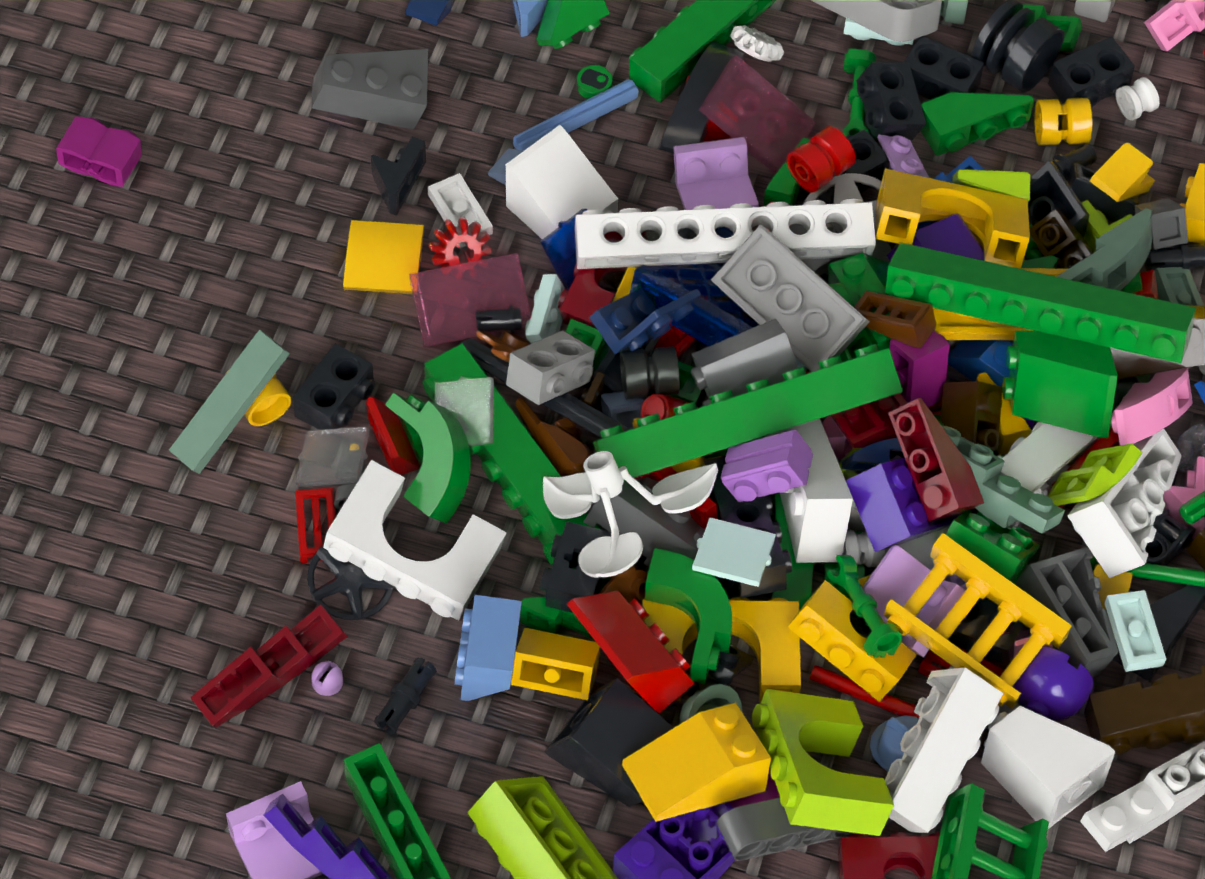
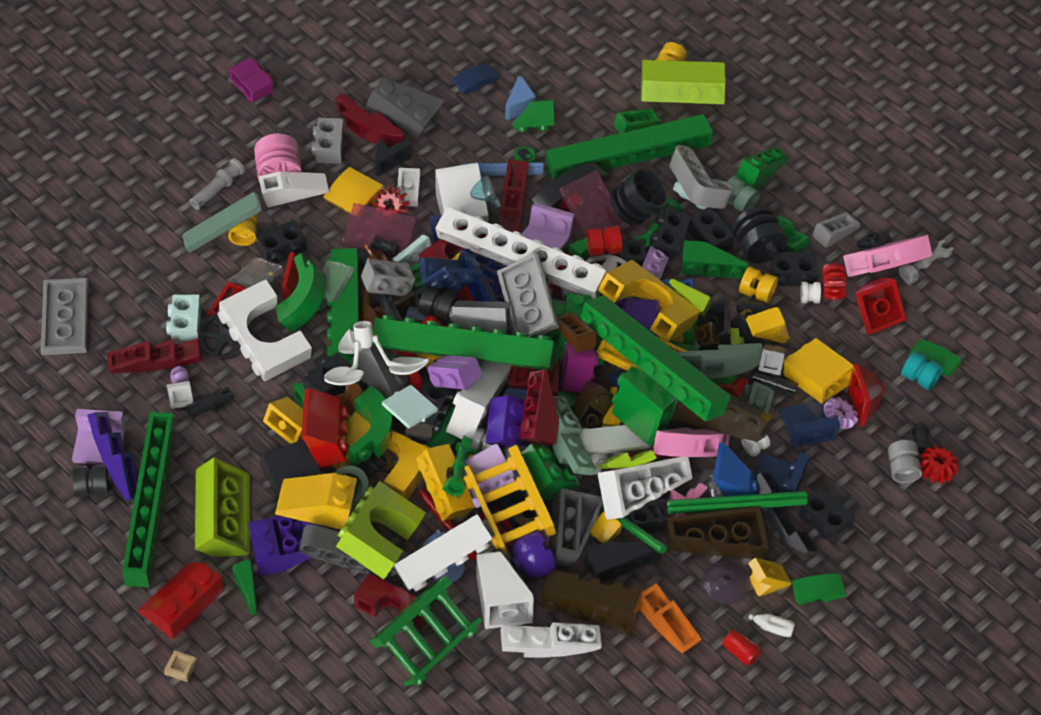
camera: 30 degrees right, 5 degrees down
medium blue slope [454,595,522,701] -> none
white gear [730,25,784,62] -> none
light aqua plate [1104,590,1166,672] -> none
none -> light grey tile [41,278,89,355]
none -> light aqua brick [166,295,201,344]
none -> white tile [167,381,193,409]
none -> light grey pin [189,158,245,210]
none -> bright pink wheel [254,133,302,183]
none -> white slope [259,171,329,208]
none -> light grey brick [312,118,344,164]
none -> dark red slope [336,93,405,148]
none -> clear light blue tile [470,176,501,209]
none -> dark red slope [498,159,529,233]
none -> black wheel [610,169,668,226]
none -> red gear [822,263,846,300]

